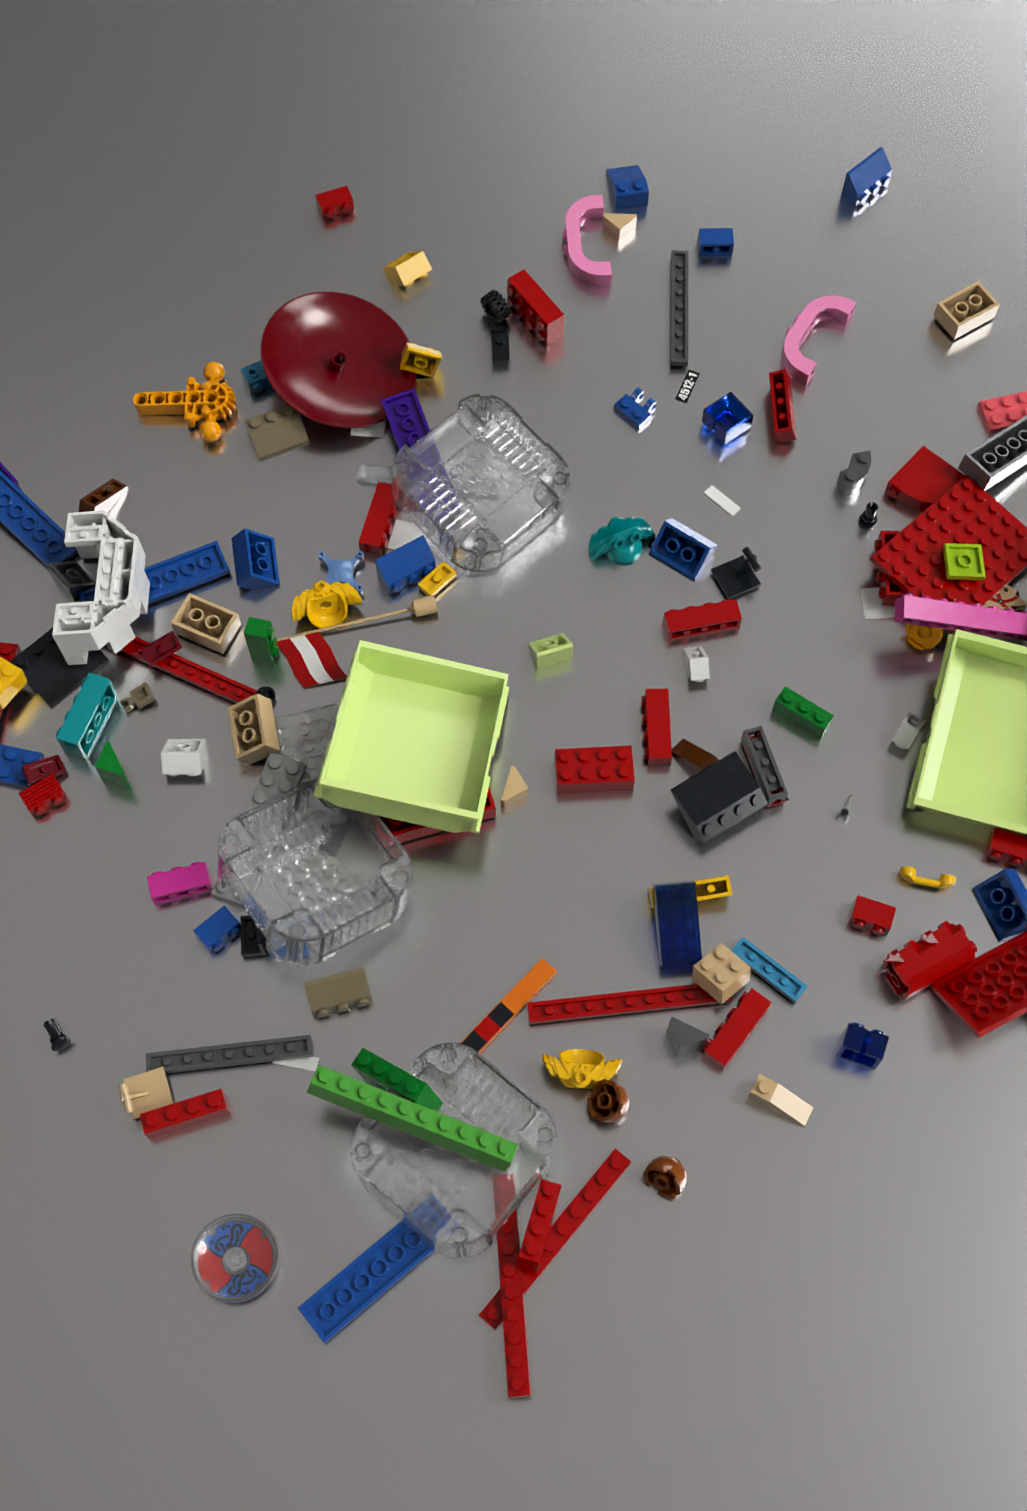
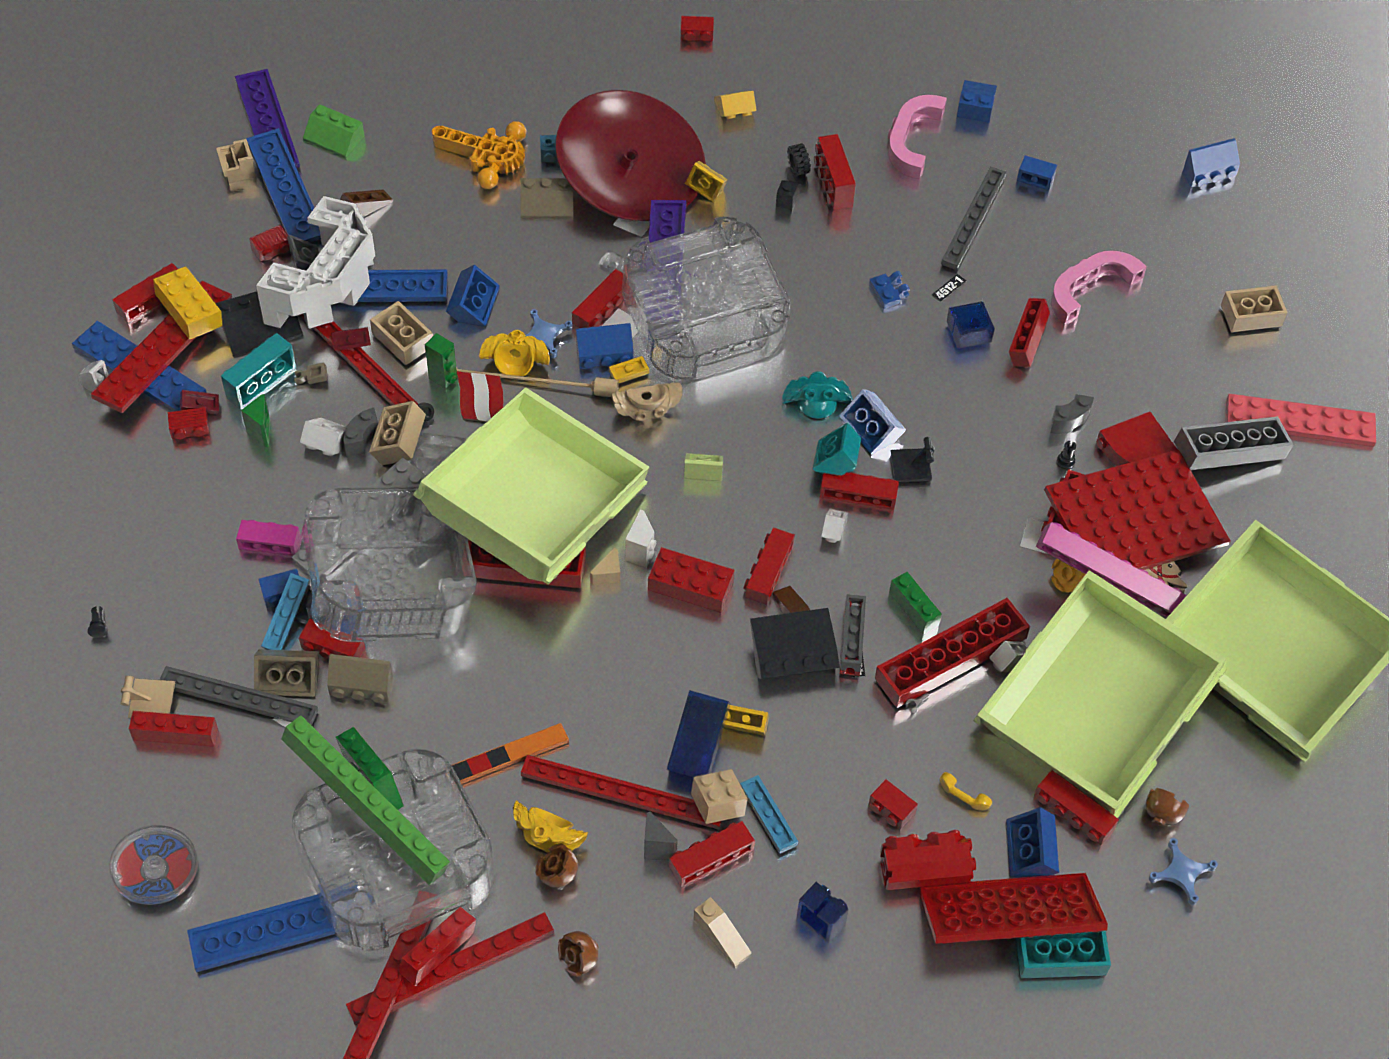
camera: 20 degrees right, 10 degrees down
tan slope [603,213,637,241] -> none
white sticker [704,485,741,516] -> none
lime plate [943,543,986,581] -> none
none -> red brick [249,225,289,262]
none -> dark tan slope [254,649,319,697]
none -> dark azure plate [261,573,310,650]
none -> red brick [299,619,365,659]
none -> bright green slope [303,104,365,158]
none -> dark grey brick [344,408,378,458]
none -> tan piece [612,382,682,421]
none -> white slope [625,510,656,568]
none -> teal slope [812,422,861,475]
none -> red brick [875,598,1031,708]

